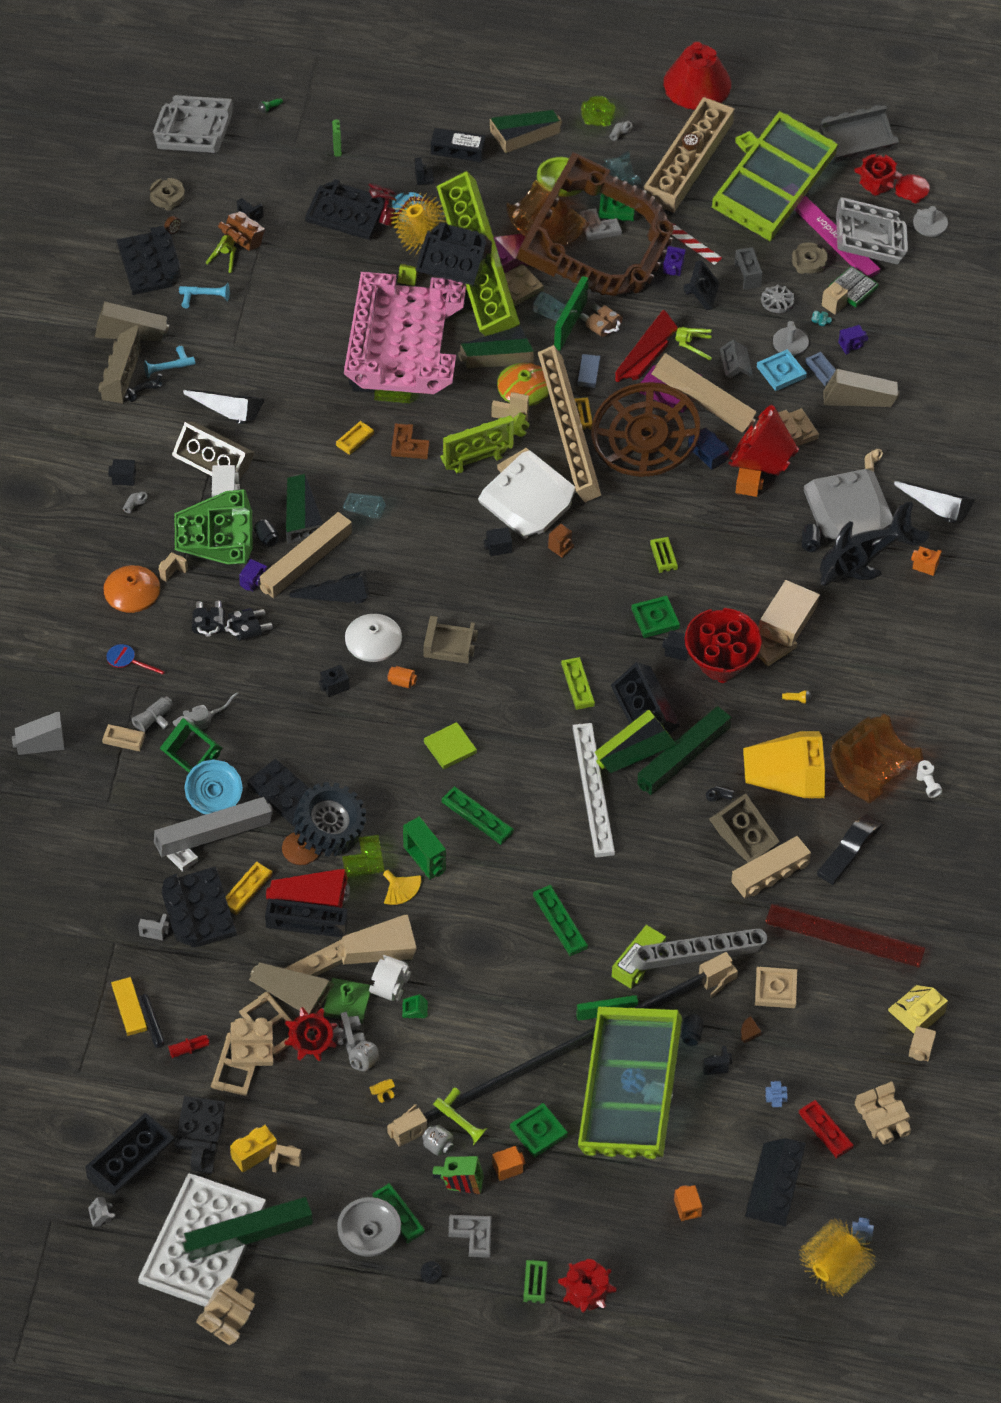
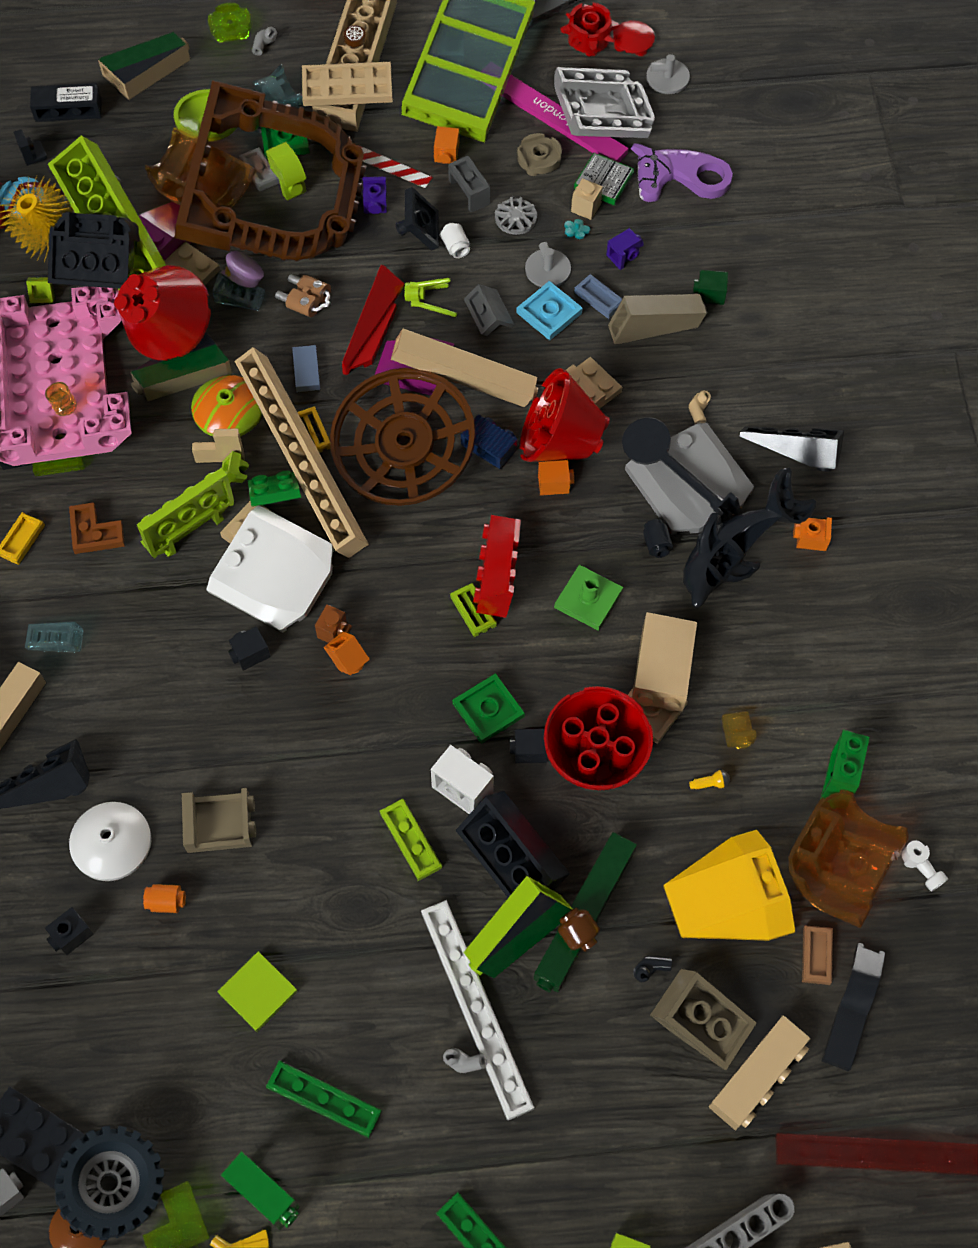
camera: 15 degrees left, 10 degrees up
green tile [554,276,588,351] -> none
lime tile [735,131,758,154] -> none
none -> clear yellow wheel [45,382,77,416]
none -> red cone [114,265,211,361]
none -> lavender piece [221,251,264,288]
none -> green plate [248,471,301,507]
none -> lime brick [266,142,307,201]
none -> tan plate [302,62,393,106]
none -> orange brick [323,631,370,676]
none -> white brick [431,745,494,814]
none -> orange brick [434,126,459,164]
none -> white brick [440,223,470,258]
none -> light grey arm [443,1048,487,1073]
none -> red wedge [473,515,521,618]
none -> bright green tile [554,565,623,631]
none -> reddish brown head [558,907,600,951]
none -> black piece [622,418,742,525]
none -> medium lavender animal [631,143,733,202]
none -> dark green brick [693,270,728,305]
none -> clear yellow bracket [721,711,757,749]
none -> medium nougat tile [802,925,833,985]
none -> green window [820,730,870,807]

